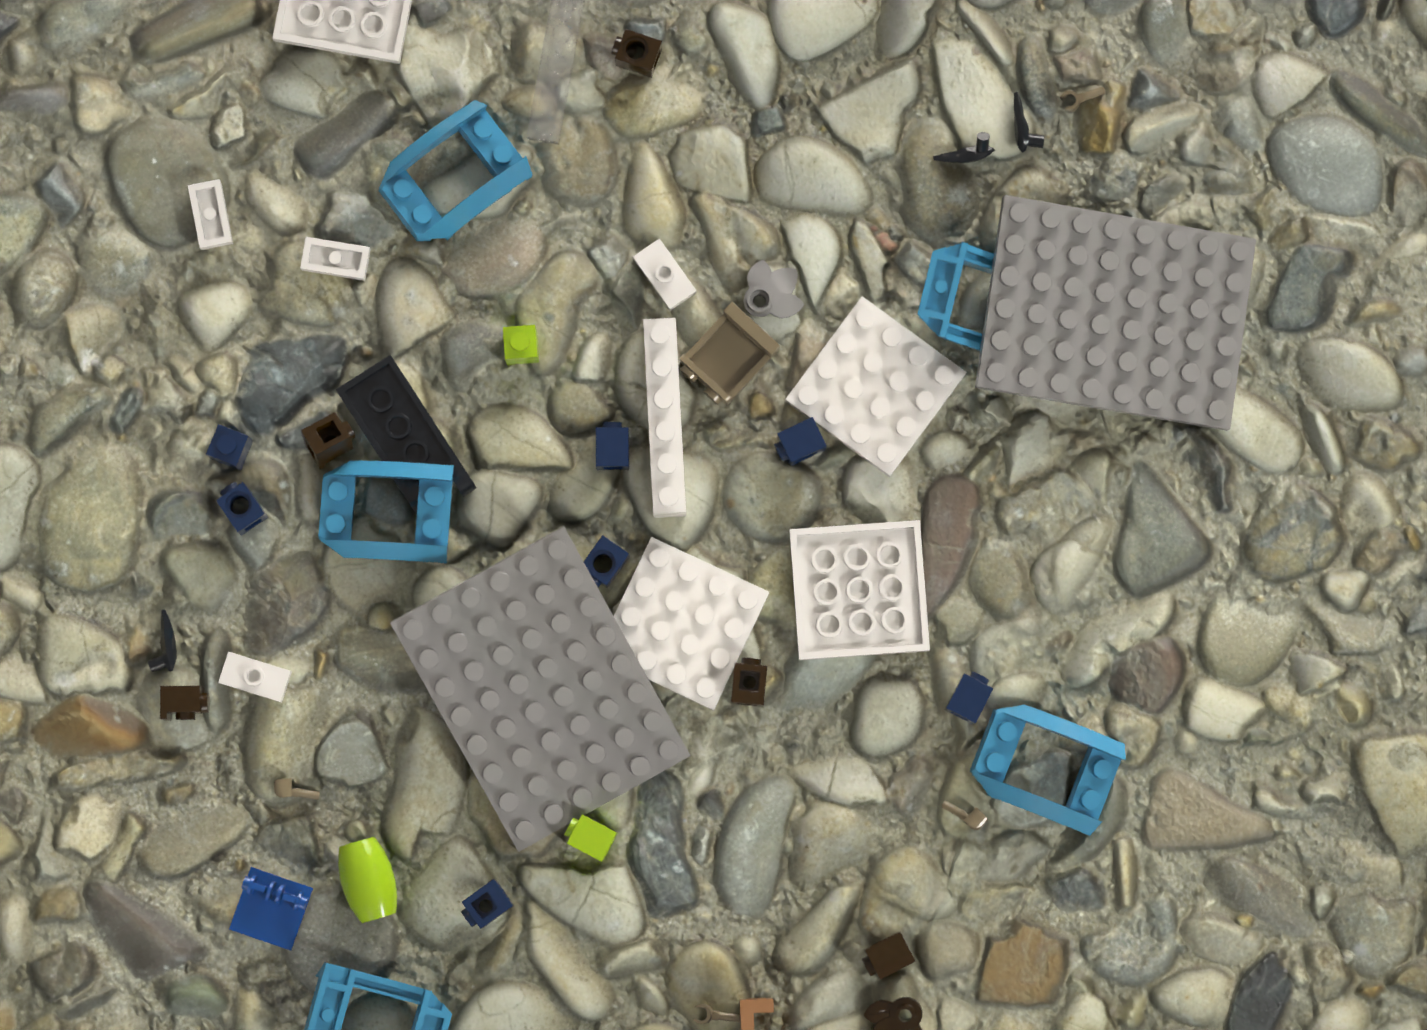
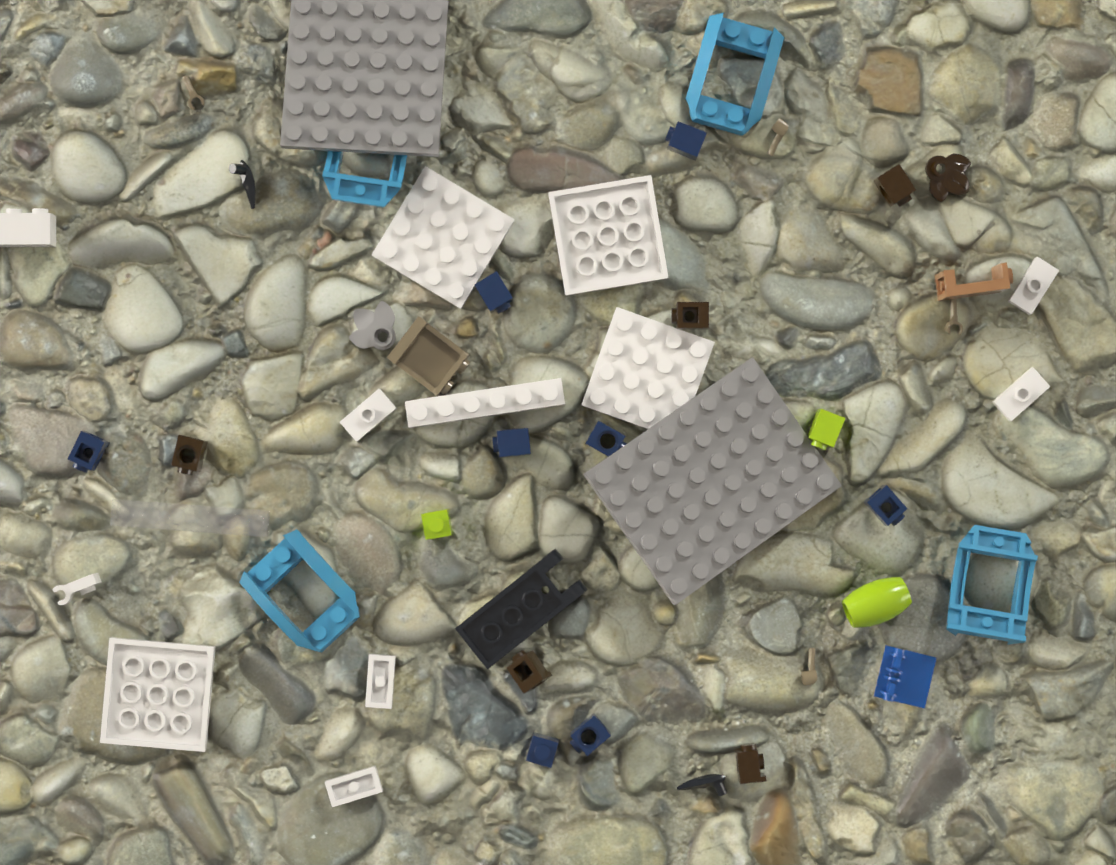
camera: 95 degrees left, 5 degrees up
white plate [218,651,292,703] -> none
dark azure wedge [318,460,454,564] -> none
black bar [1014,92,1044,153] -> none

